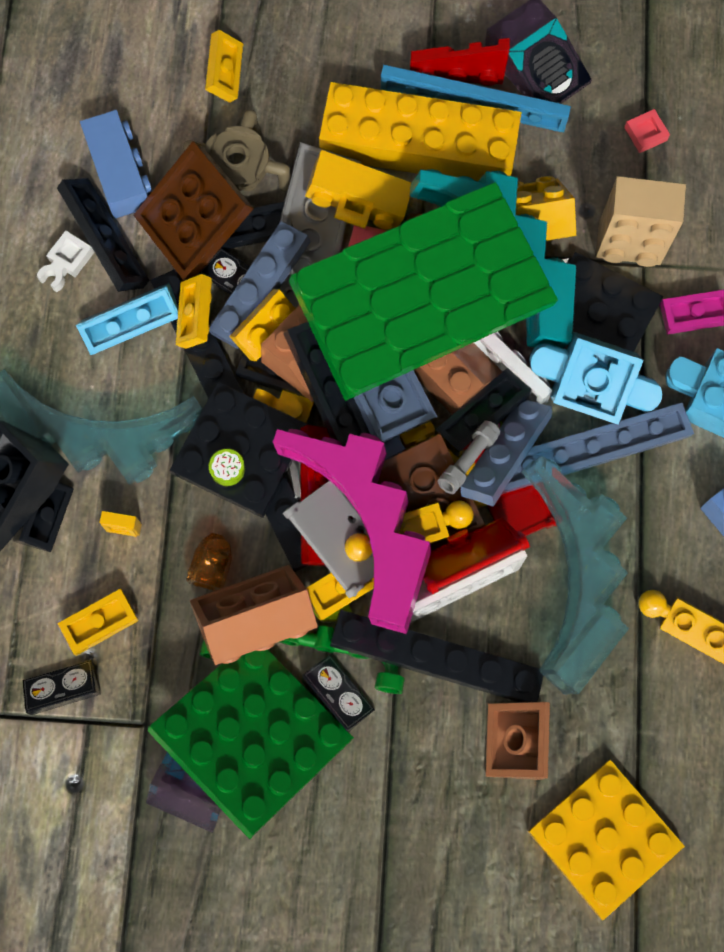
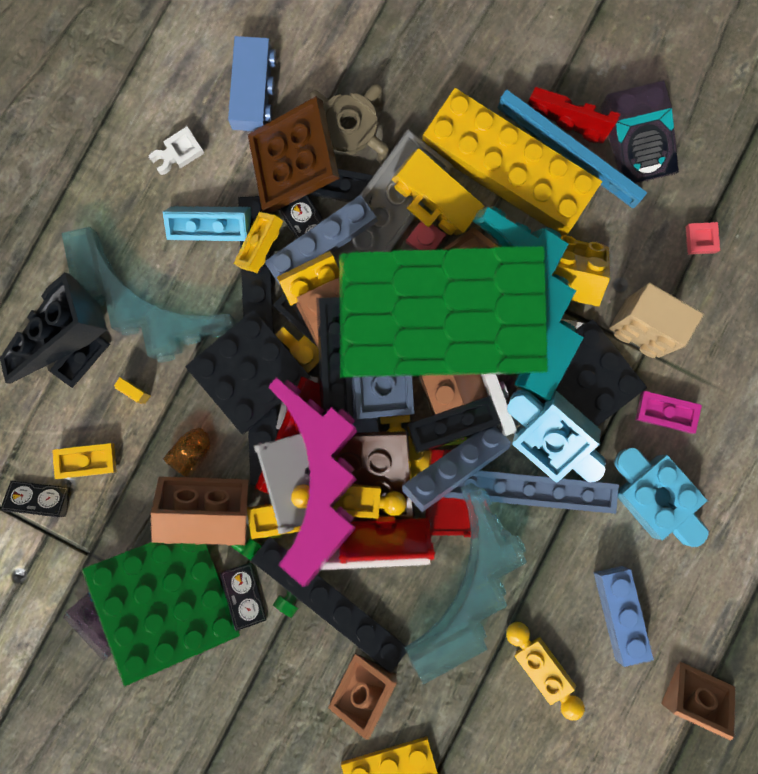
camera: 25 degrees right, 10 degrees up
black plate [57,178,150,292] -> none
yellow plate [205,30,243,103] -> none
tile [209,449,245,486] -> none
light grey bar [438,421,500,494] -> none

